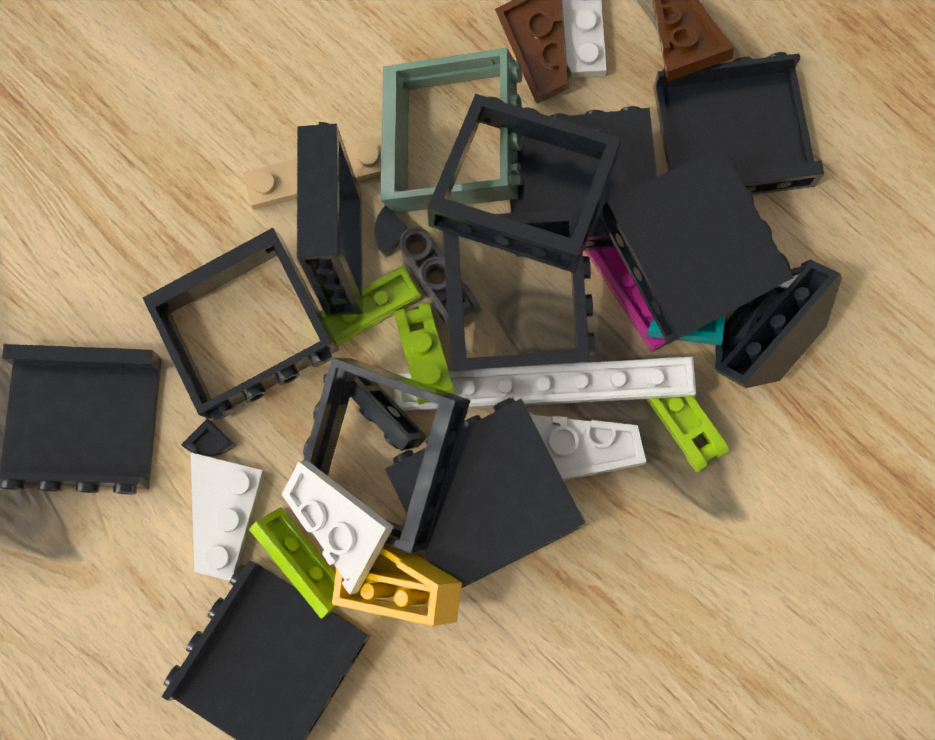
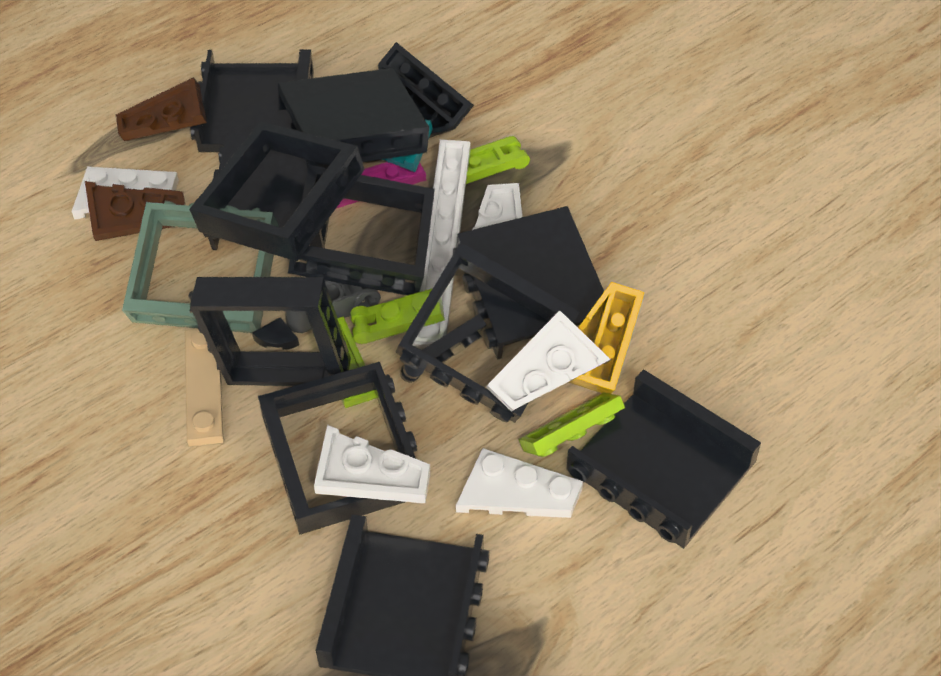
camera: 85 degrees left, 25 degrees down
black tile [181,418,236,457] -> none
none -> white wing [314,425,431,503]

